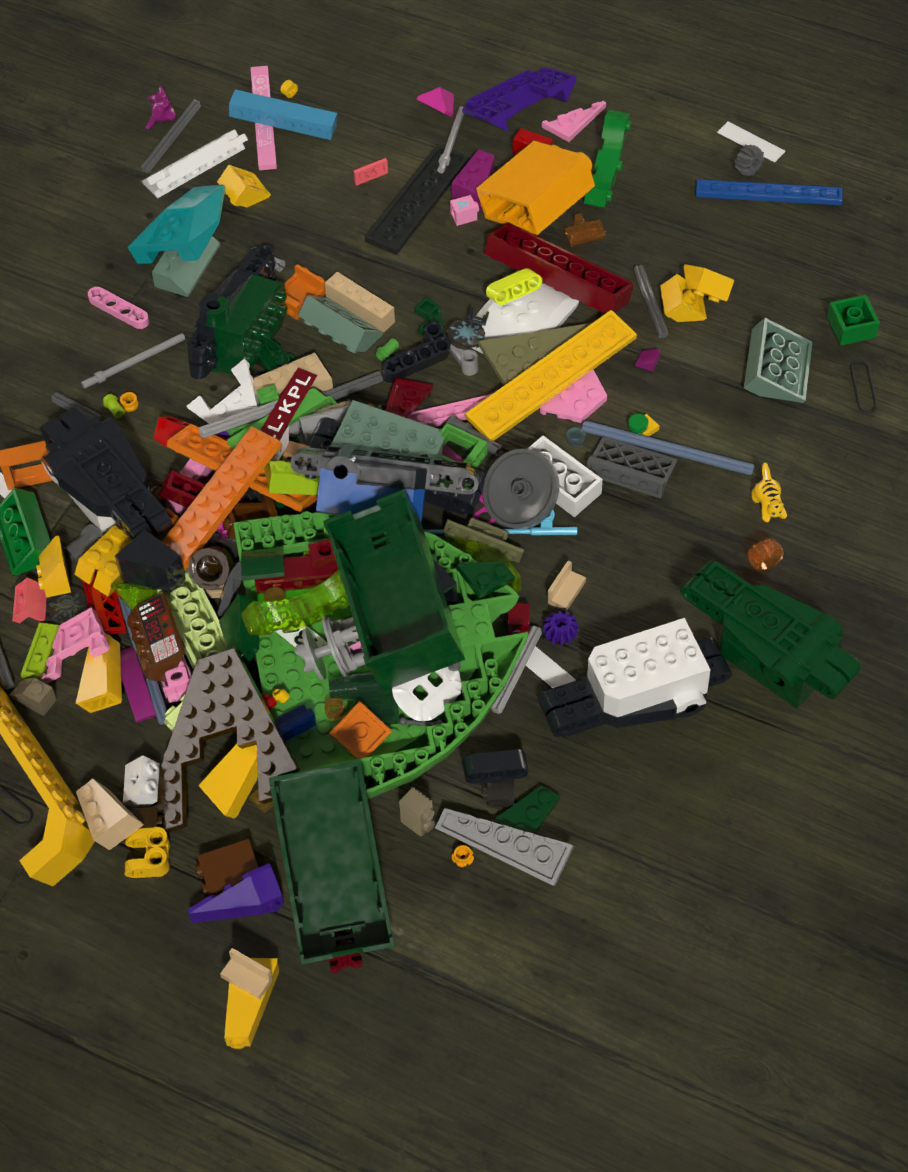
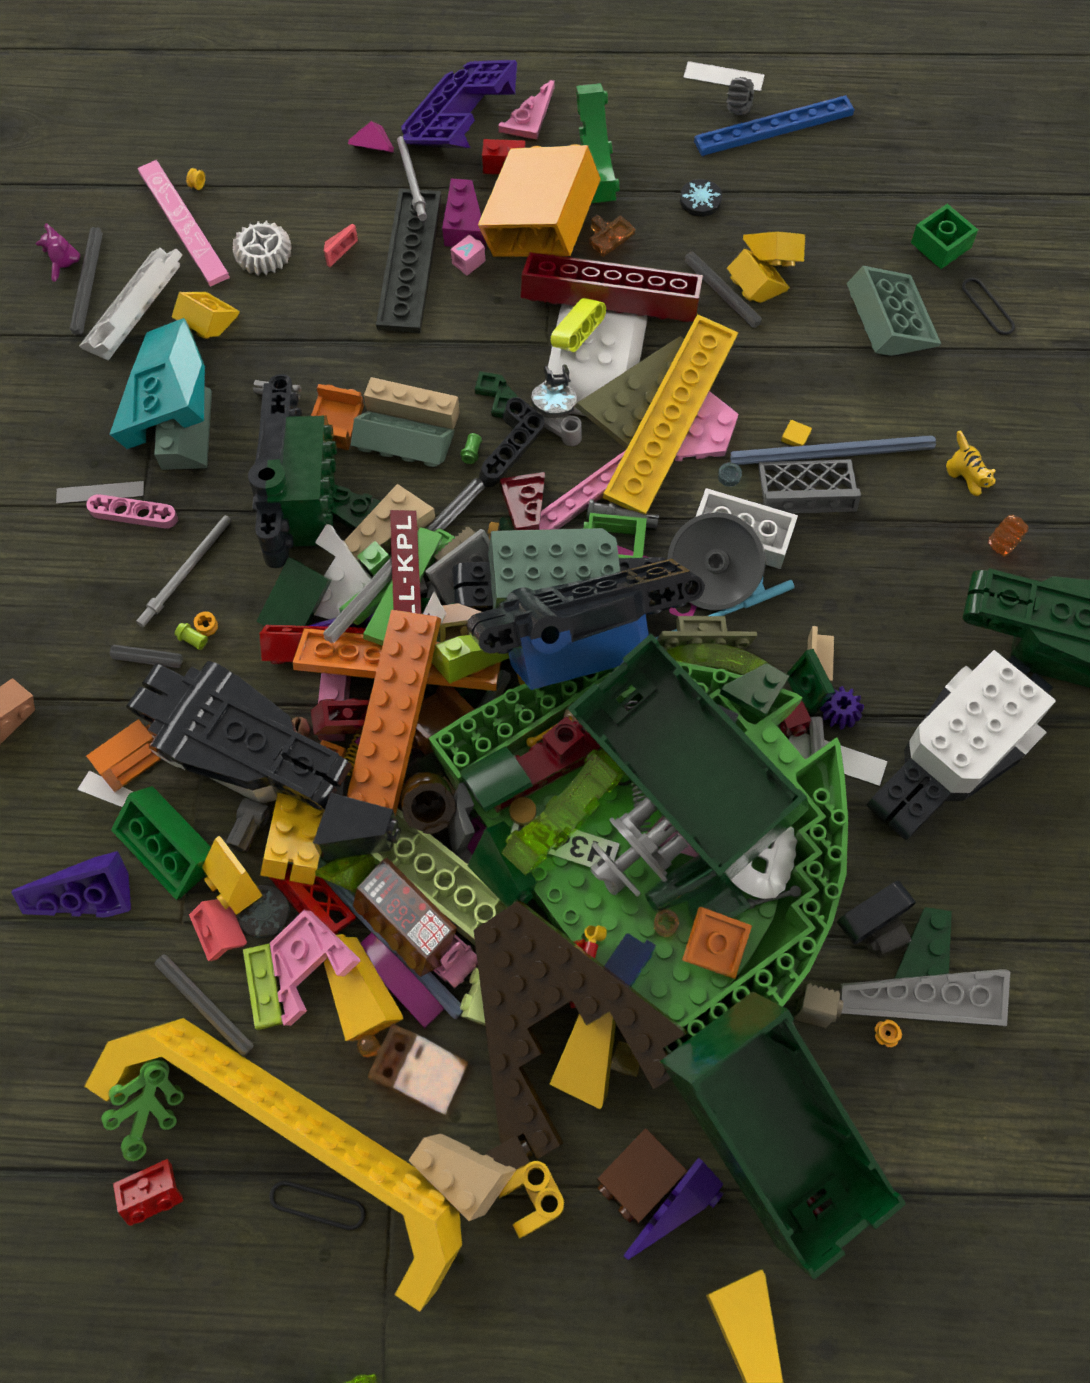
camera: 25 degrees left, 10 degrees up
dark tan slope [9,678,57,716] -> none
white brick [123,756,159,808] -> none
tan panel [220,948,273,1000] -> none
dark azure brick [229,89,337,140] -> none
green tile [628,414,648,433] -> none
magenta slope [635,349,661,372] -> none
none -> light grey sticker [56,481,144,503]
none -> white gear [233,220,292,276]
none -> dark green tile [257,557,332,626]
none -> clear orange slope [357,1023,468,1115]
none -> black tile [680,179,722,217]
none -> dark green tile [786,649,835,716]

